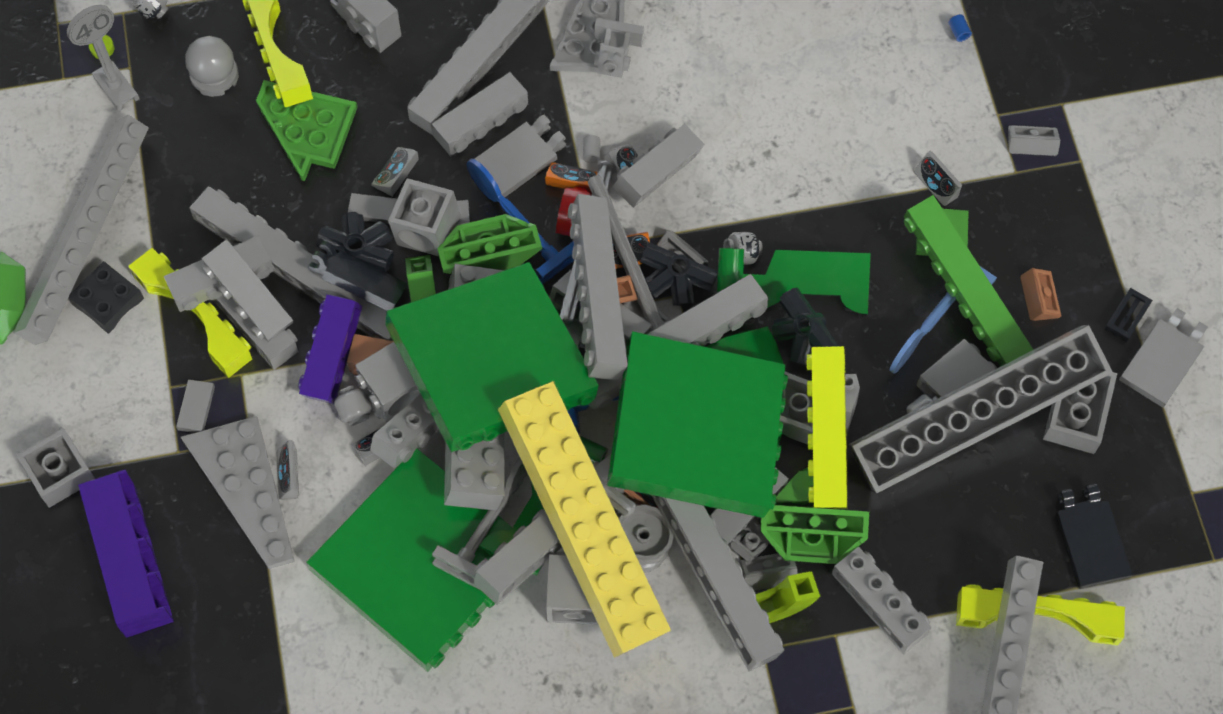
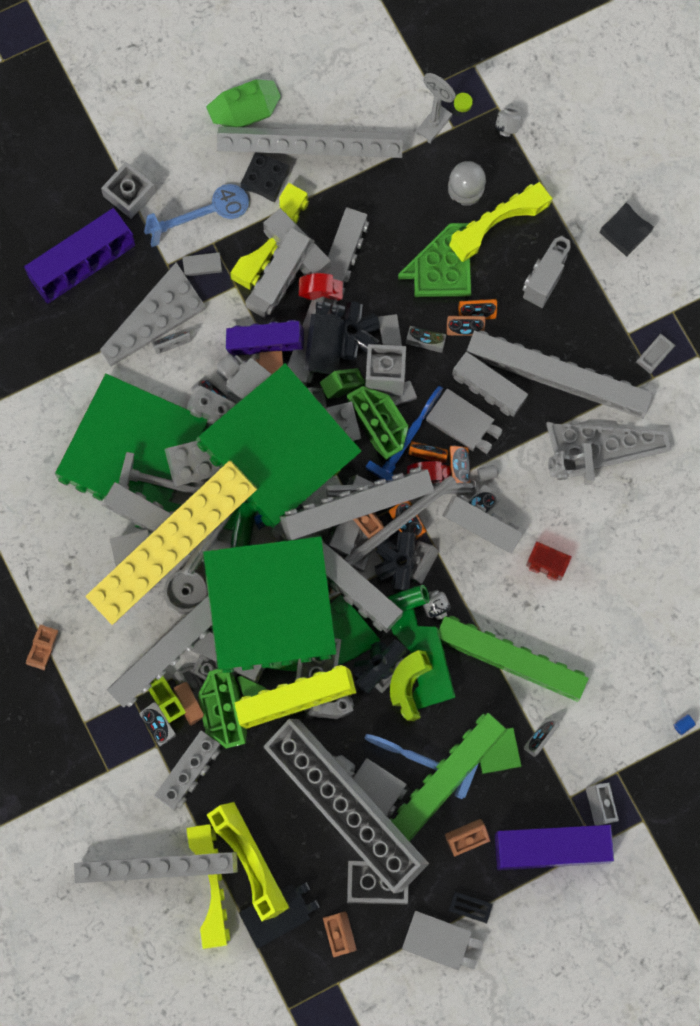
camera: 70 degrees right, 10 degrees up
none -> slope [139,702,176,746]
none -> medium blue piece [144,184,249,247]
none -> nougat slope [173,682,204,726]
none -> neon yellow arch [207,802,289,921]
none -> red brick [299,273,343,301]
none -> nougat slope [323,912,357,957]
none -> lime arch [390,650,433,721]
none -> orange slope [408,442,448,463]
none -> bright green brick [438,616,589,702]
none -> slope [446,316,485,336]
none -> slope [458,299,497,319]
none -> dark purple piece [495,825,614,870]
none -> clear red brick [526,541,572,581]

